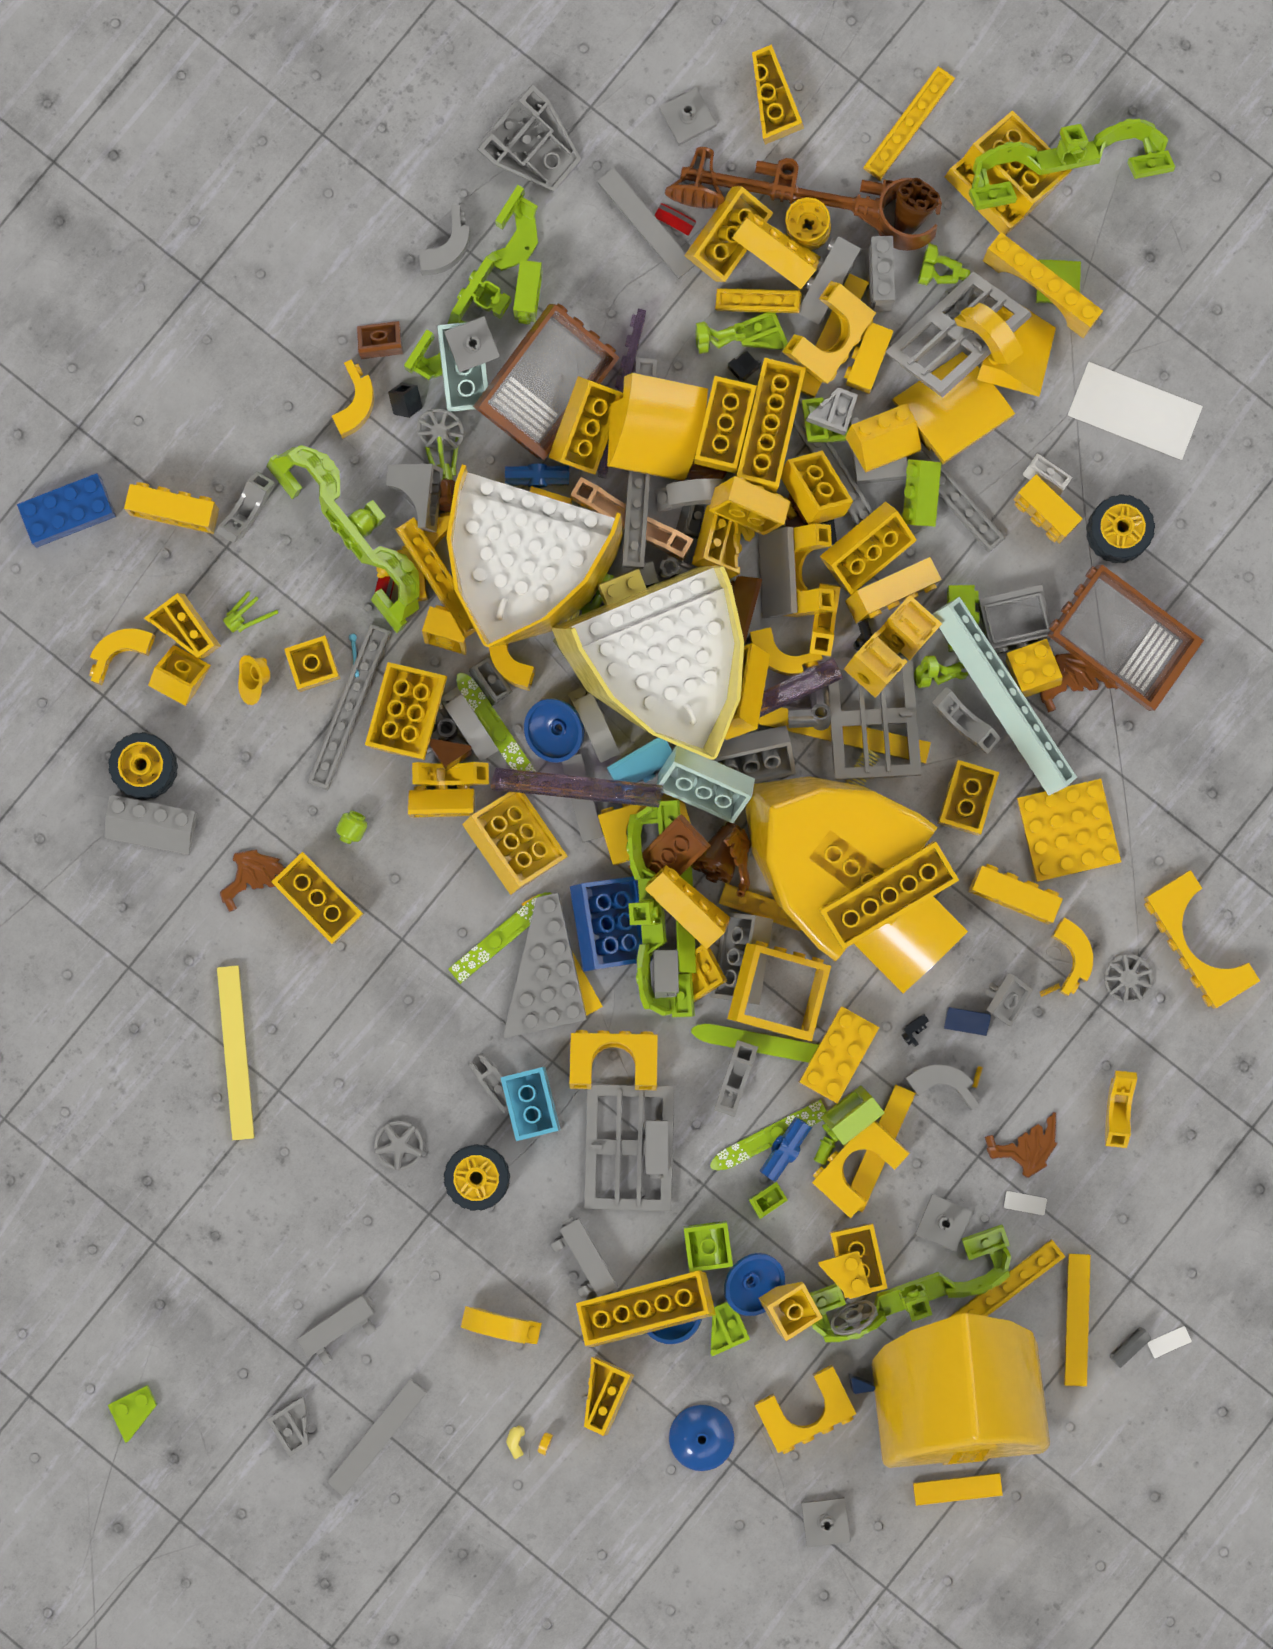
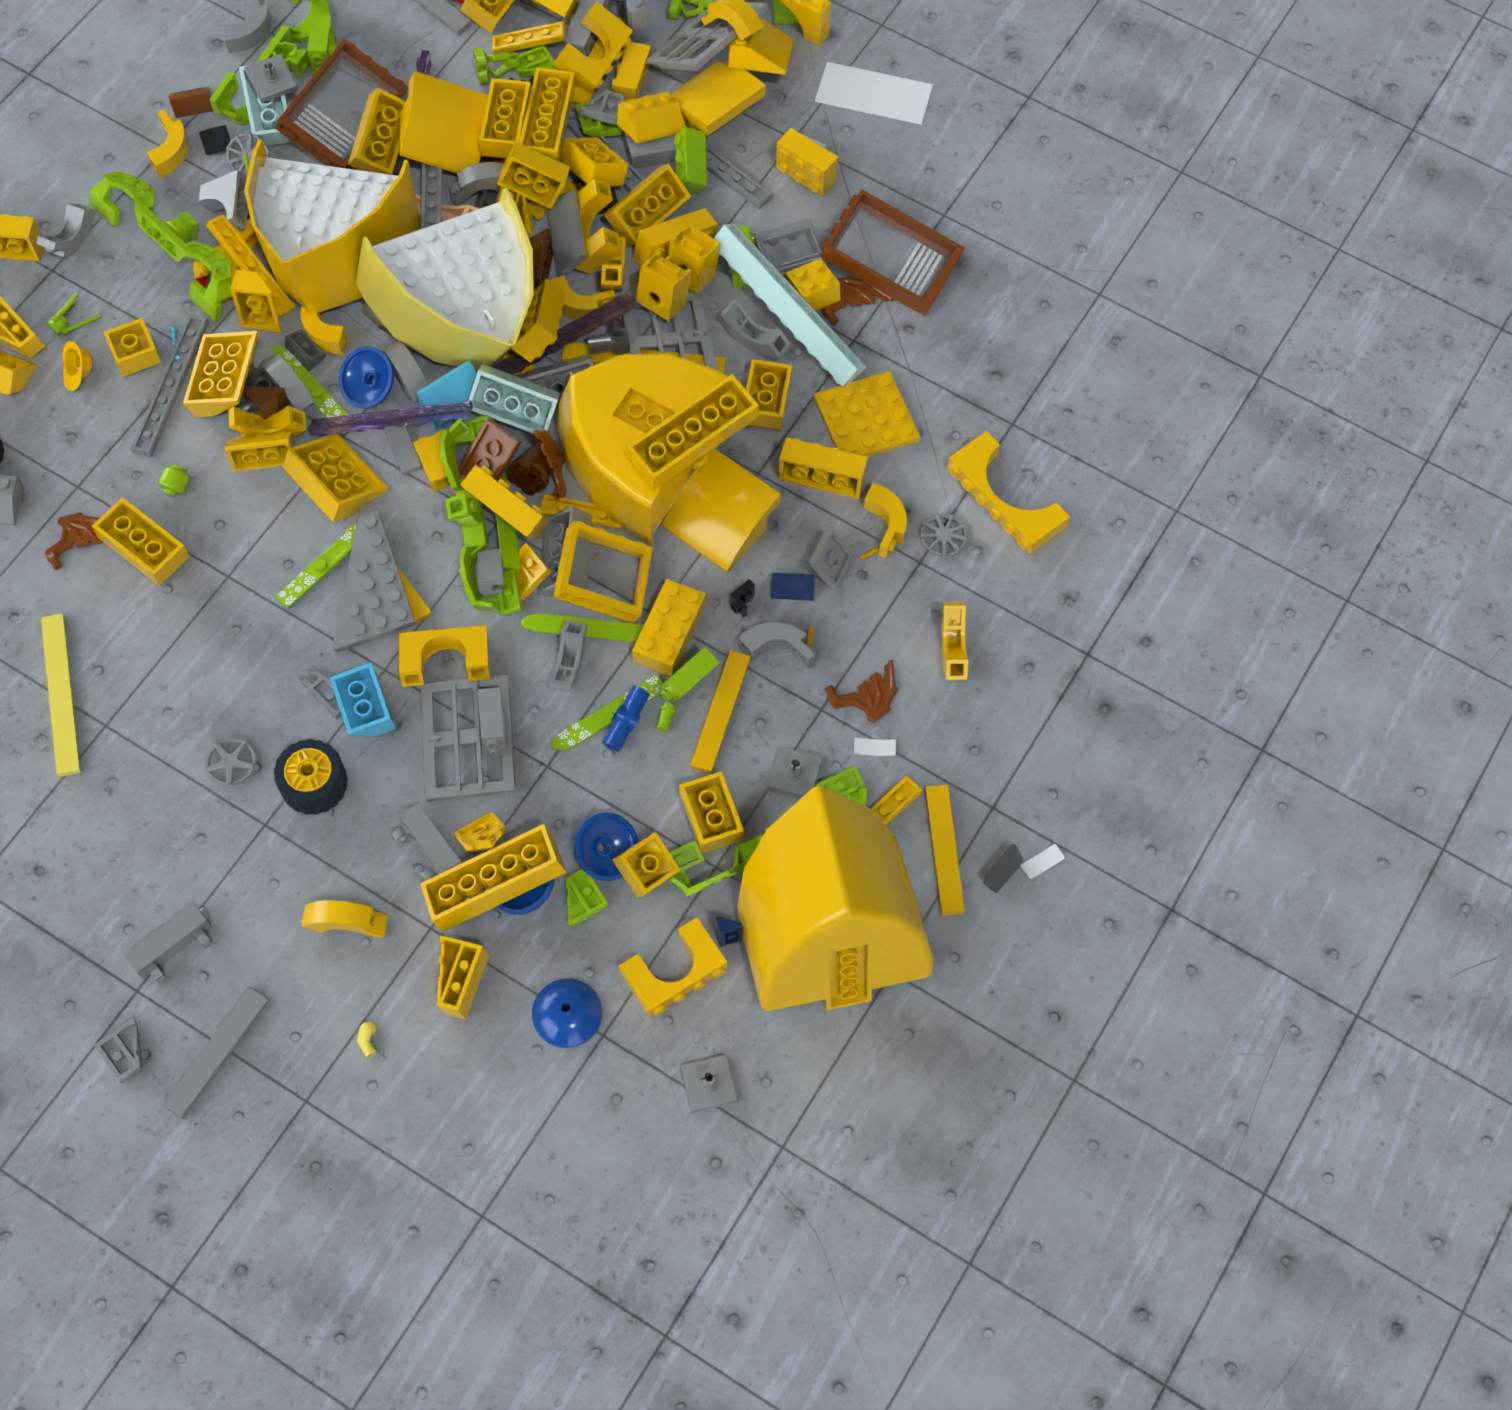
camera: 10 degrees left, 20 degrees down
yellow tile [538,1432,553,1456] -> none
blue slope [570,876,652,972] -> none
lime brick [683,1221,733,1272] -> none
lime slope [748,1182,788,1219] -> none
yellow arch [812,1121,910,1218] -> none
yellow wing [818,1250,871,1299] -> none
light grey wheel [831,1301,878,1335] -> none
yellow tile [913,1473,1003,1506] -> none
lime piece [914,656,969,688] -> none
wheel [1086,494,1155,563] -> none
none -> yellow tile [453,811,506,852]

